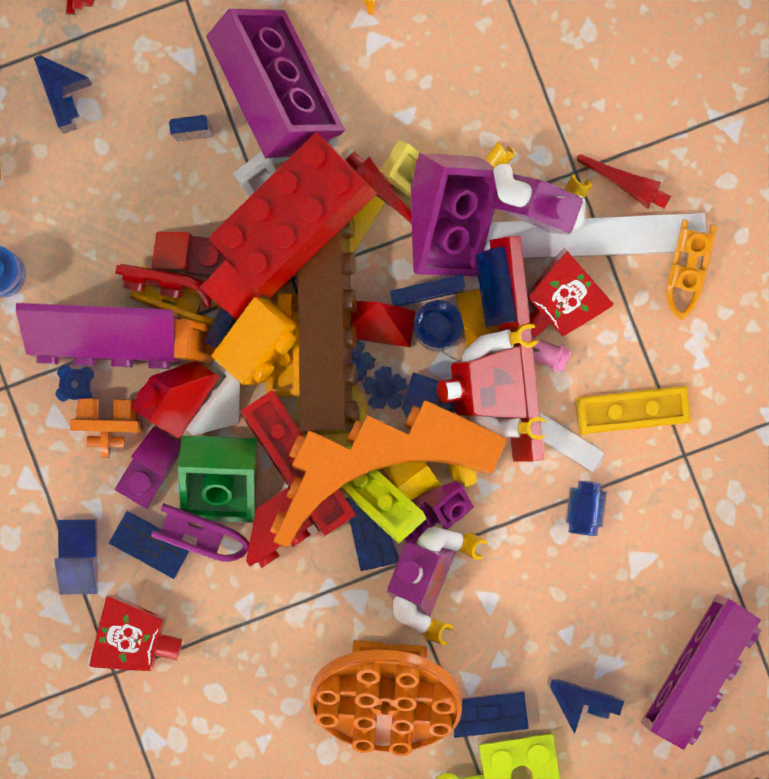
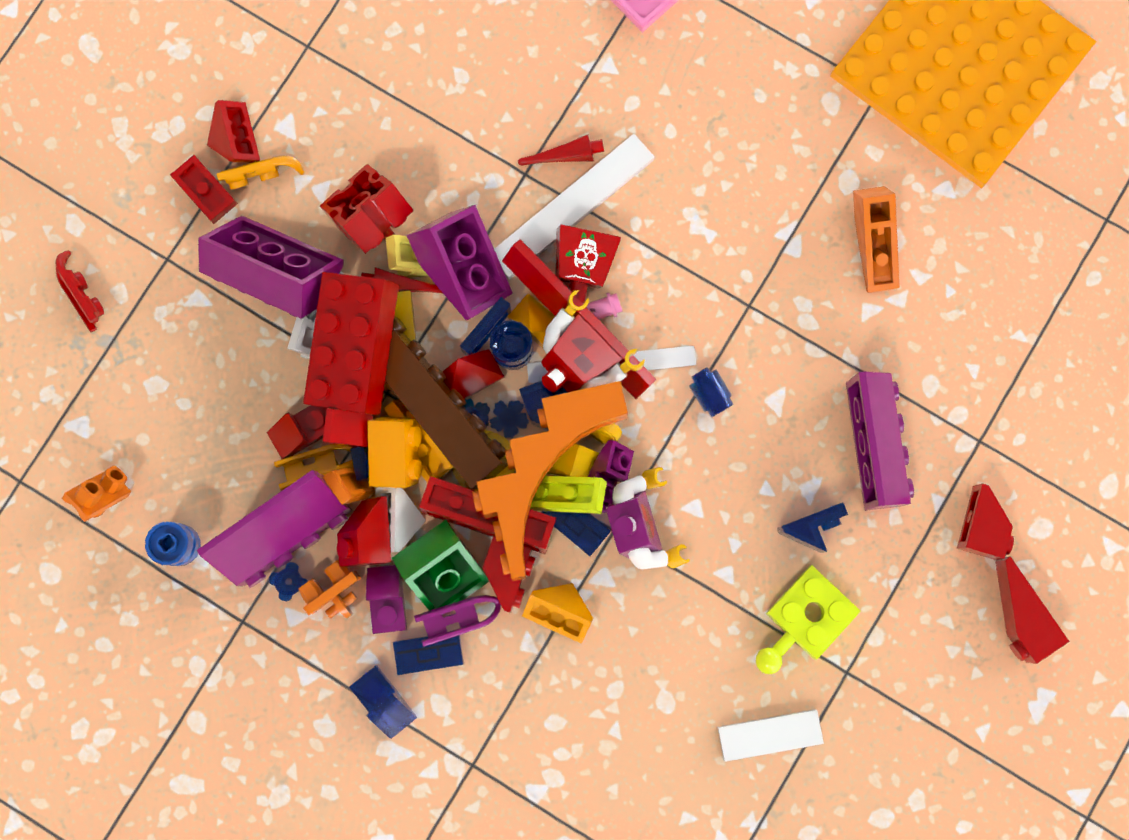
camera: 30 degrees left, 5 degrees down
clear blue slope [34,55,92,134] -> none
red torso [89,594,183,671] -> none
red piece [115,264,211,308] -> none
clear blue tile [169,115,213,142] -> none
orange bracket [309,640,462,756] -> none
clear blue tile [453,691,529,738] -> none
clear blue tile [475,247,517,328] -> none
torso [486,141,592,234] -> none
yellow tile [575,386,691,435] -> none
light orange piece [666,219,718,320] -> none
none -> red brick [320,164,414,254]
none -> light orange slope [522,583,593,644]

